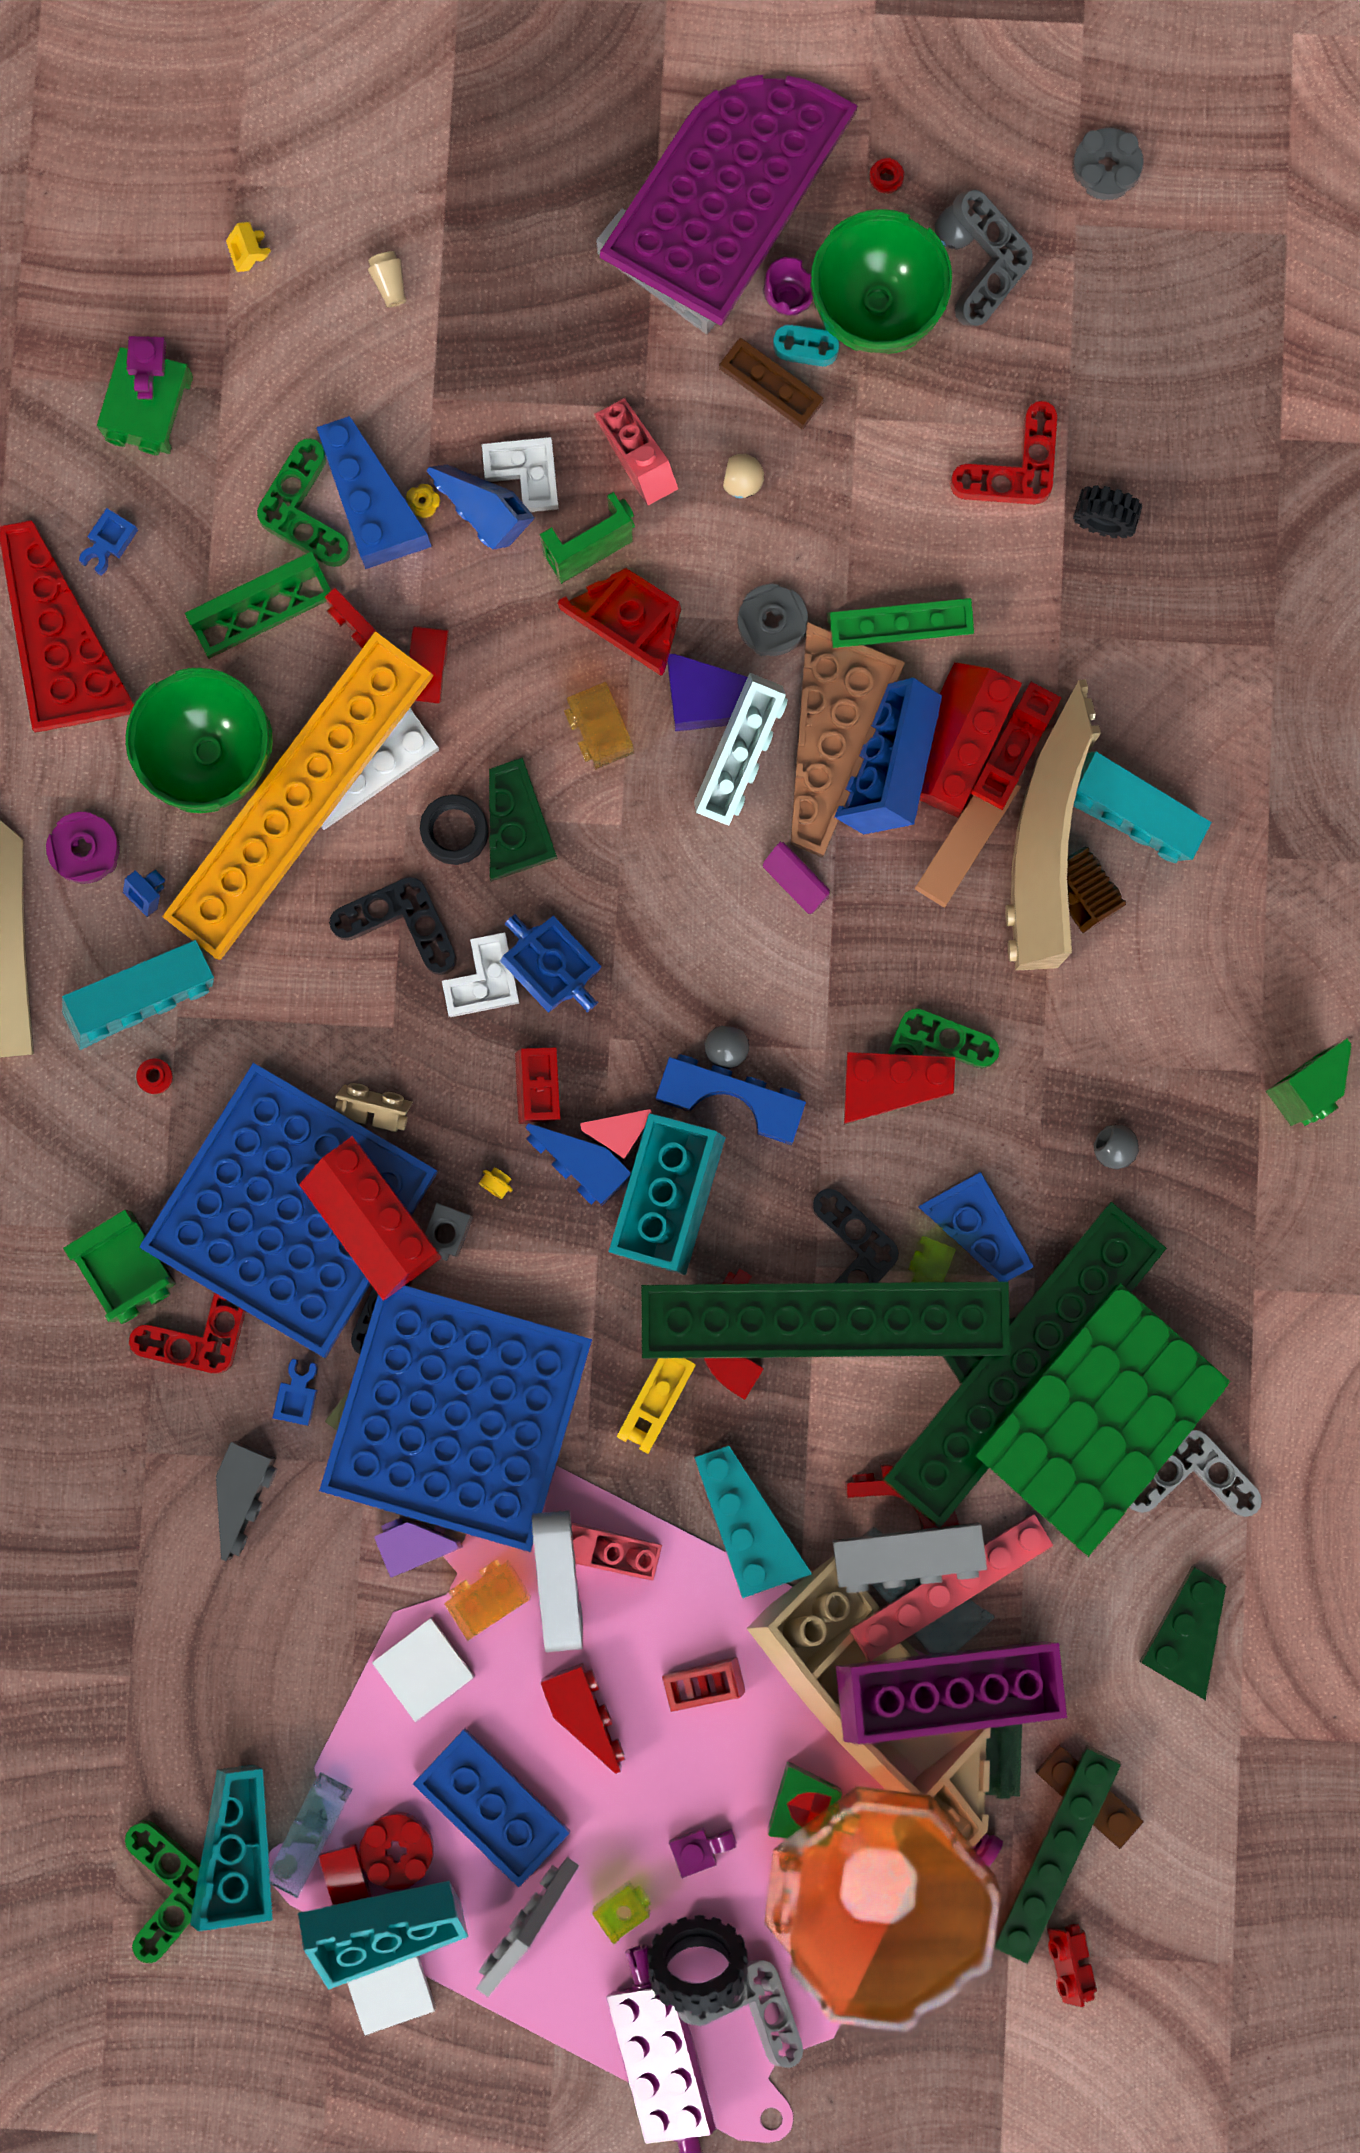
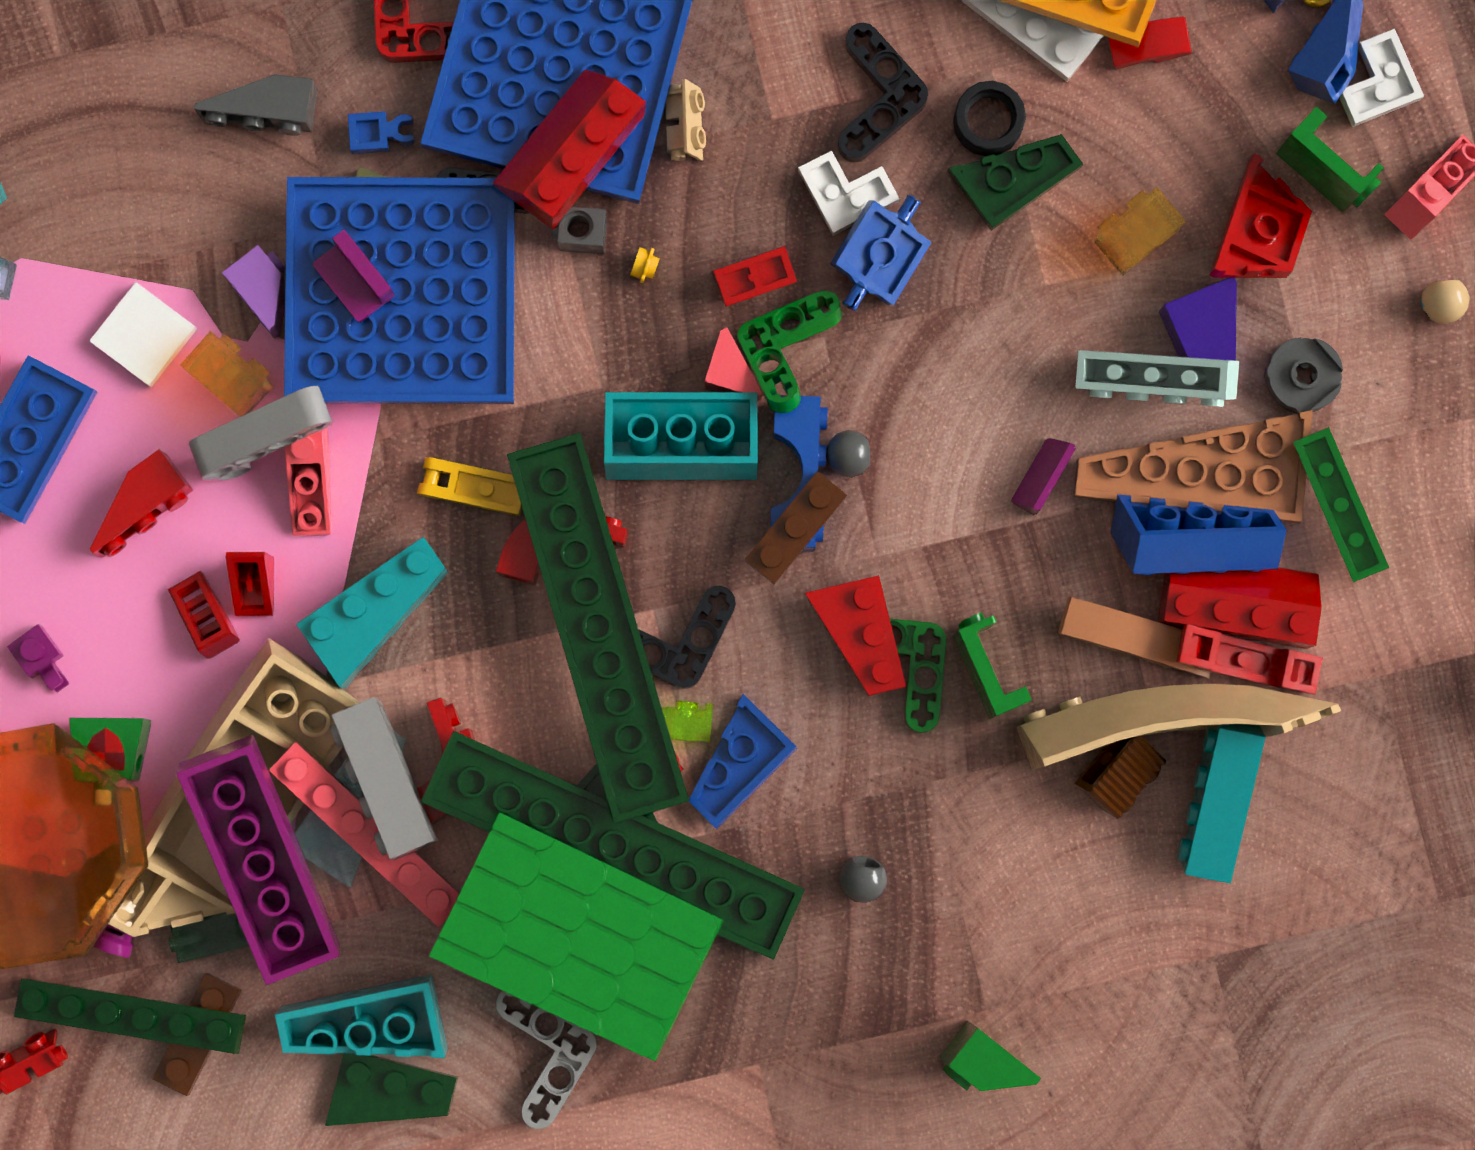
camera: 70 degrees right, 0 degrees up
blue slope [525,1124,631,1206] -> none
none -> red slope [225,552,274,616]
none -> teal wedge [275,974,448,1058]
none -> magenta panel [313,229,395,323]
none -> green beam [737,290,842,413]
none -> reddish brown plate [745,471,847,585]
none -> green panel [952,612,1032,719]

